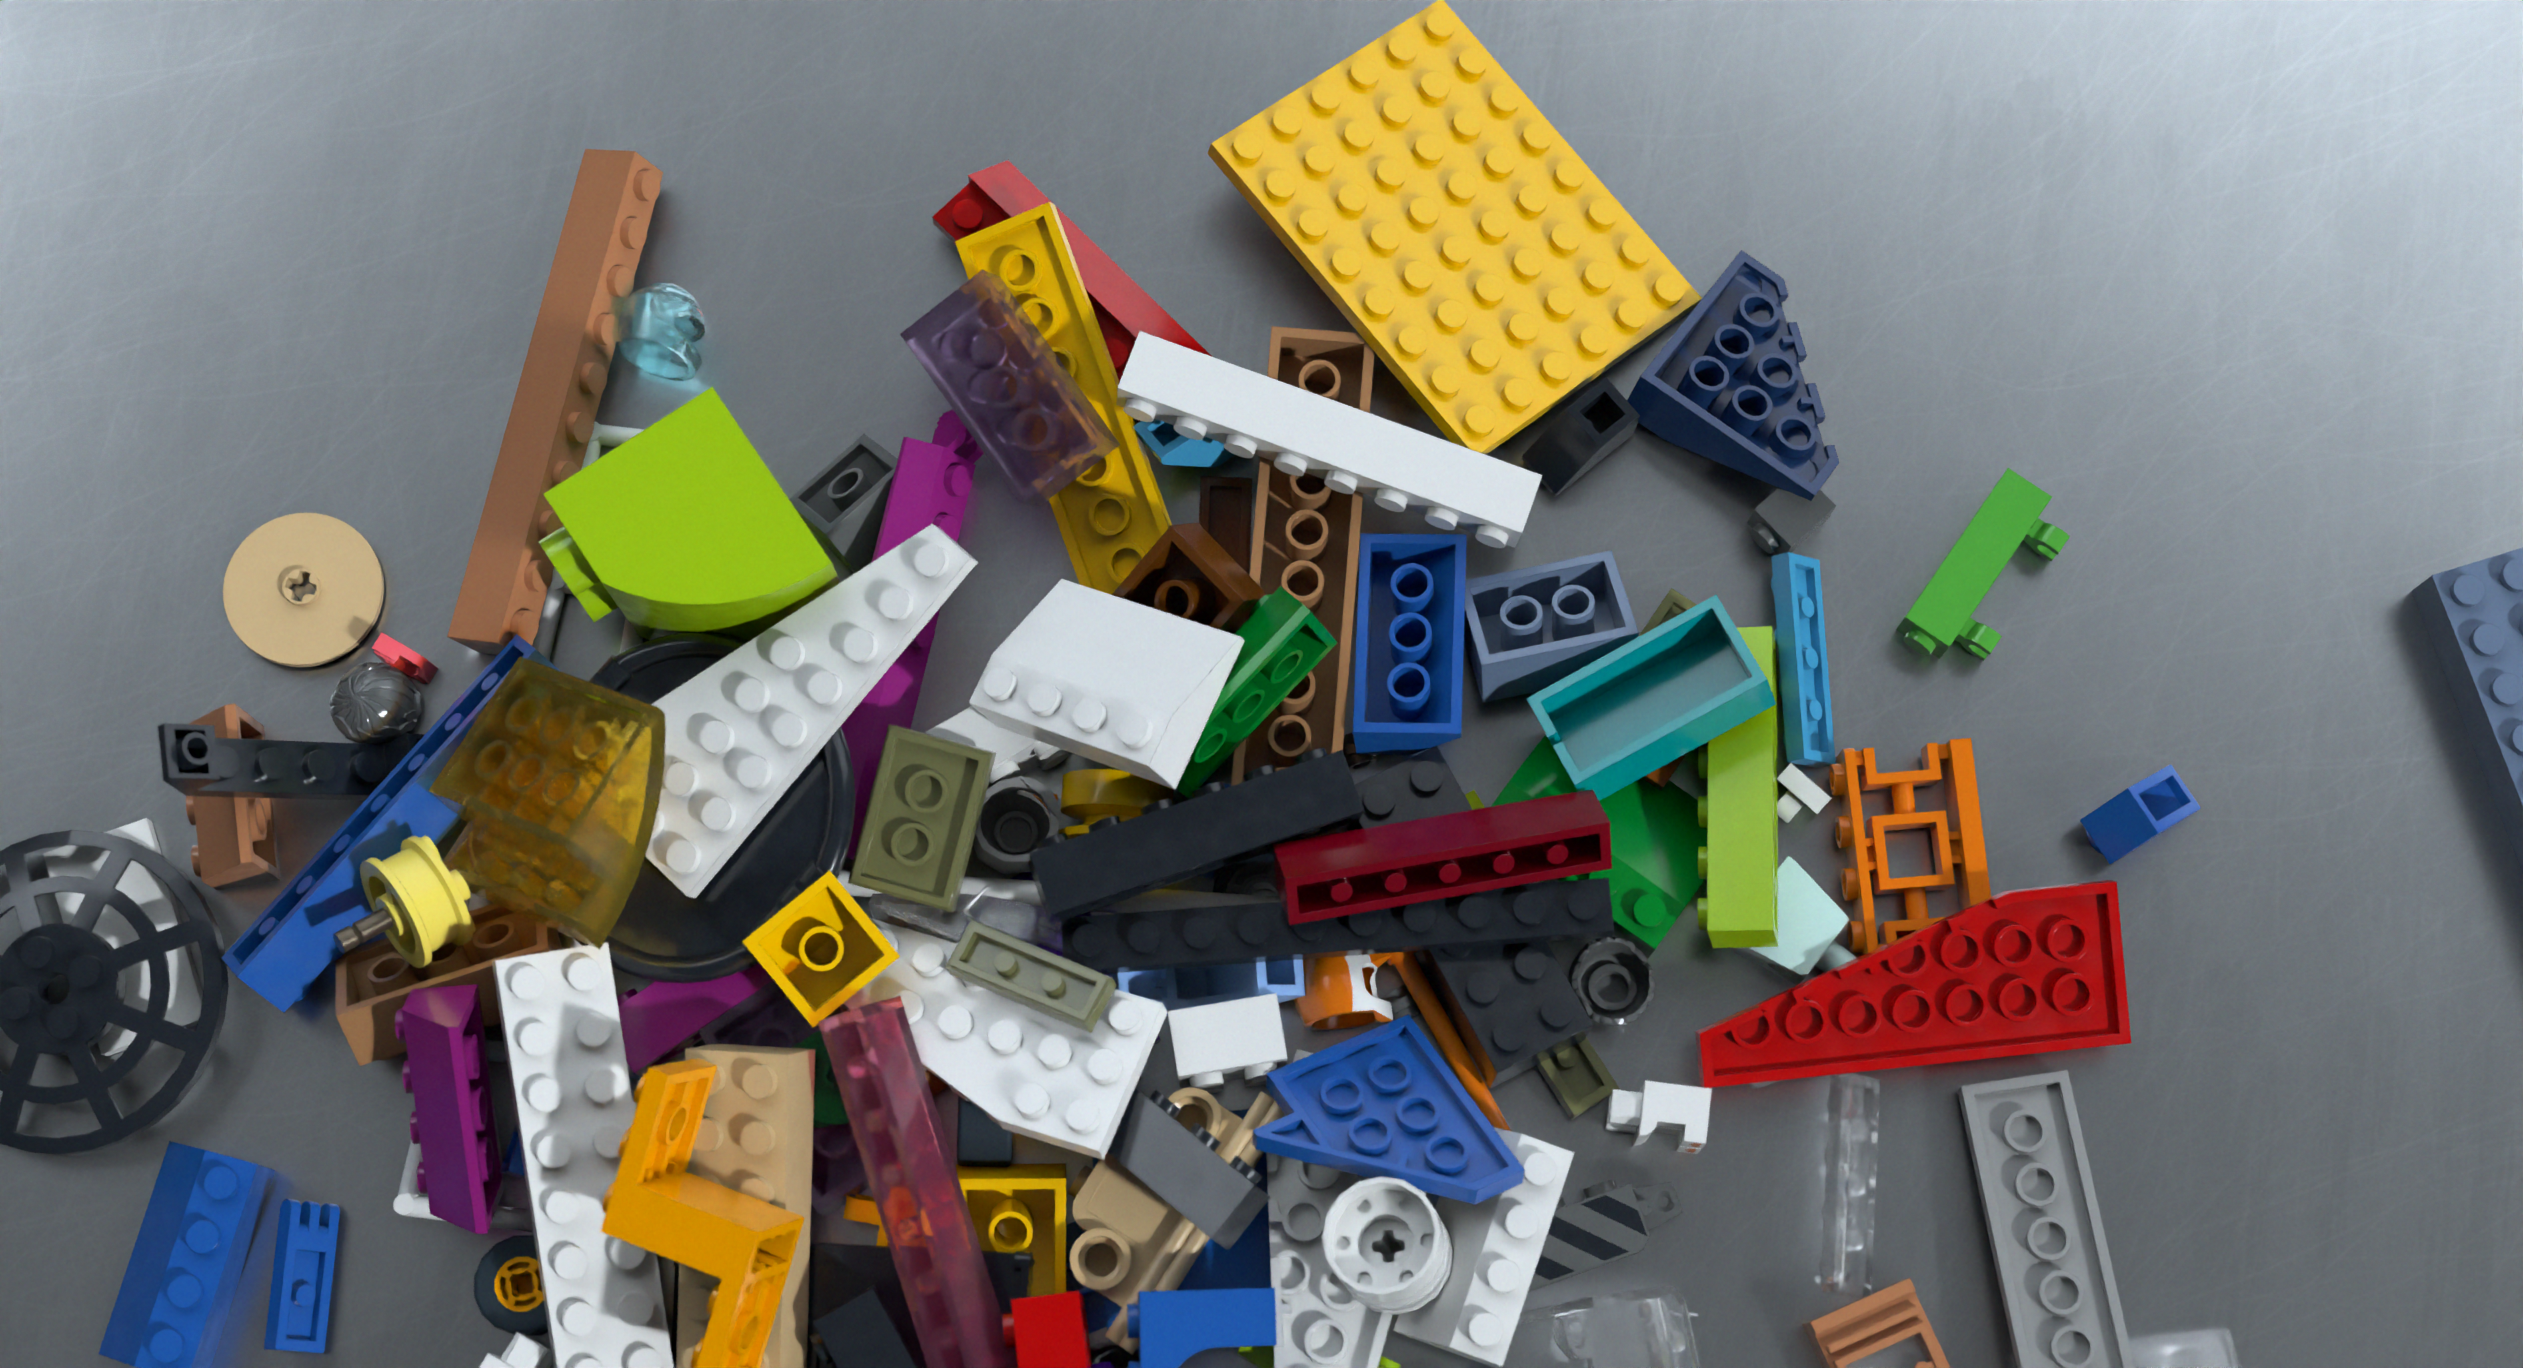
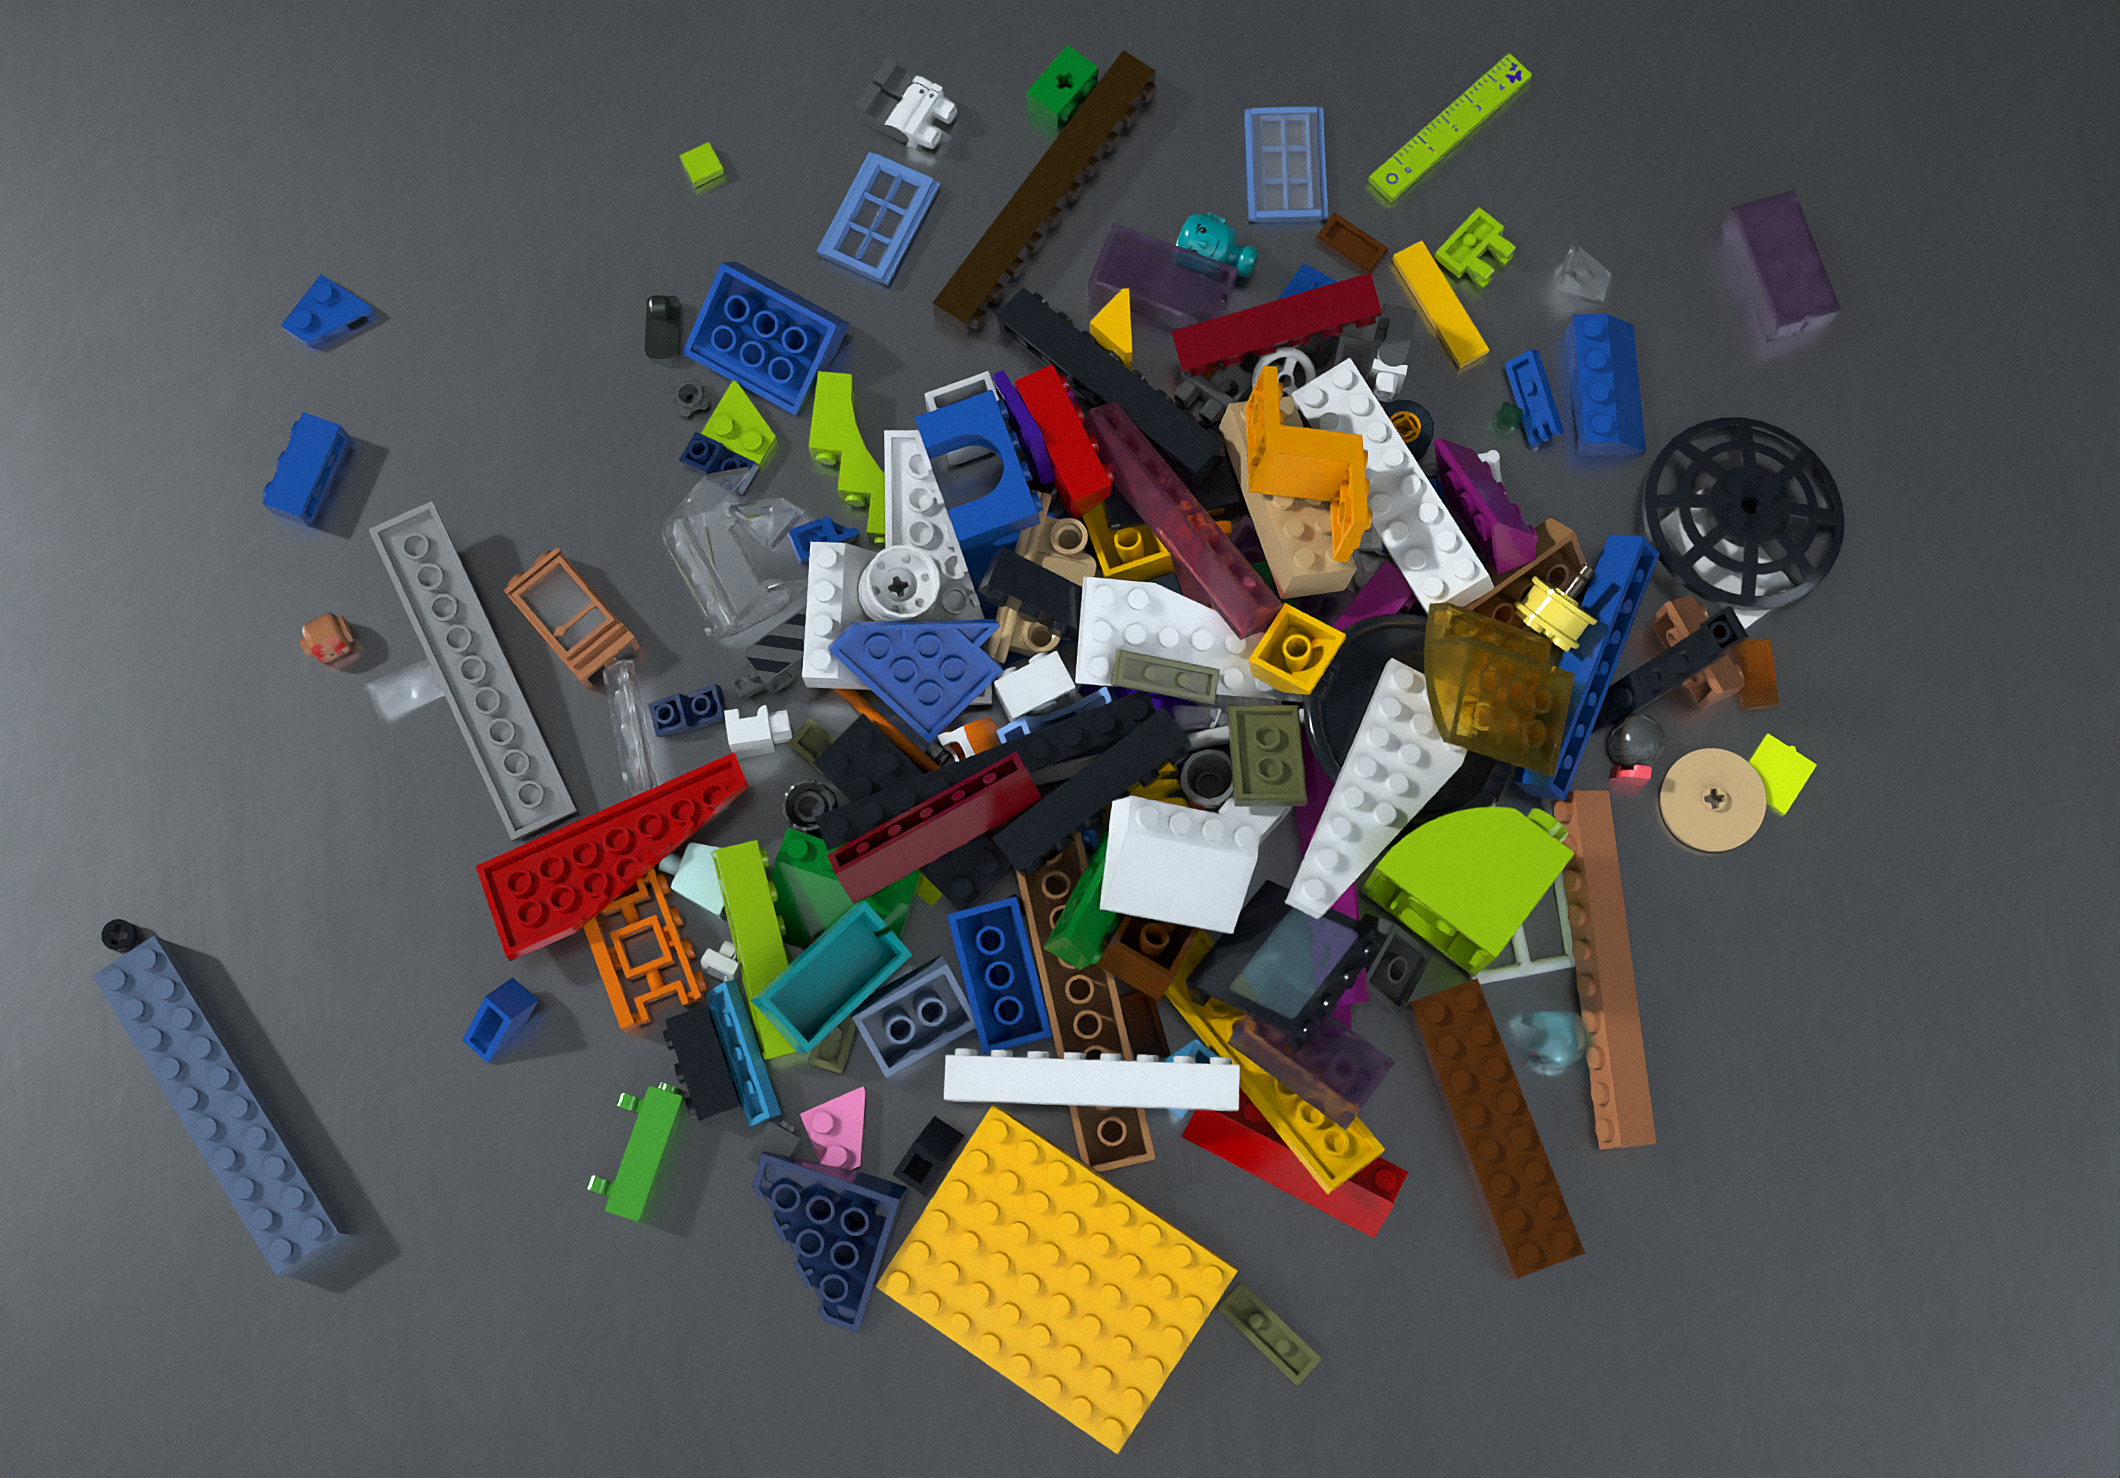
camera: 165 degrees right, 0 degrees up
none -> dark blue slope [648,684,727,737]
none -> black brick [663,1005,743,1124]
none -> bright pink wing [800,1086,866,1171]
none -> panel [1185,879,1378,1054]
none -> olive plate [1216,1282,1322,1386]
none -> reddish brown brick [1405,978,1585,1279]
none -> clear green hose [1492,402,1523,436]
none -> clear orange plate [1734,638,1779,710]
none -> neon yellow piece [1749,734,1817,815]

